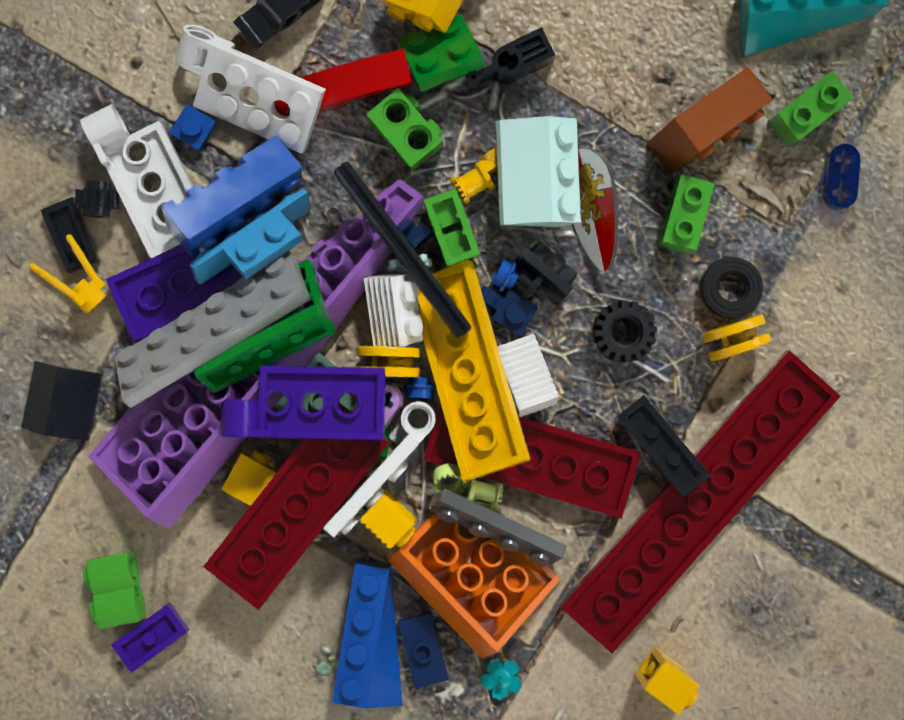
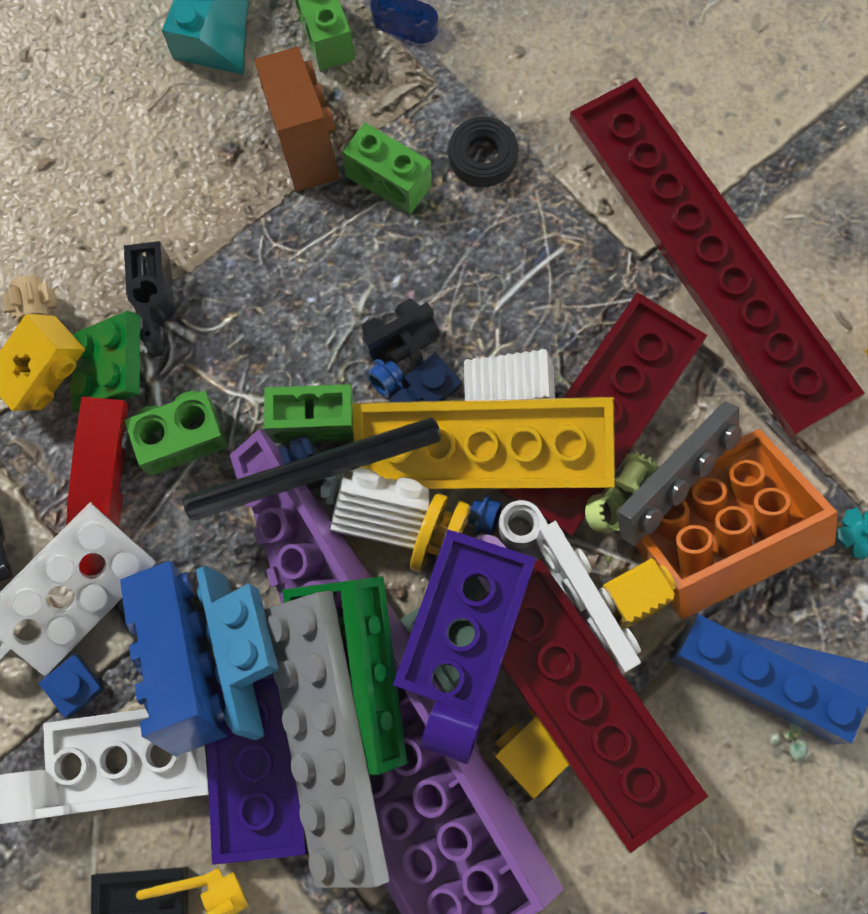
camera: 70 degrees left, 15 degrees down
black gear [75,180,119,218] -> none
dark blue plate [398,612,449,689] -> none
yellow connector [450,147,498,205] -> none
light aqua slope [496,116,581,227] -> none
shield [573,148,619,271] -> none
black tyre [592,300,657,363] -> none
black plate [617,395,711,498] -> none
yellow head [701,314,772,361] -> none

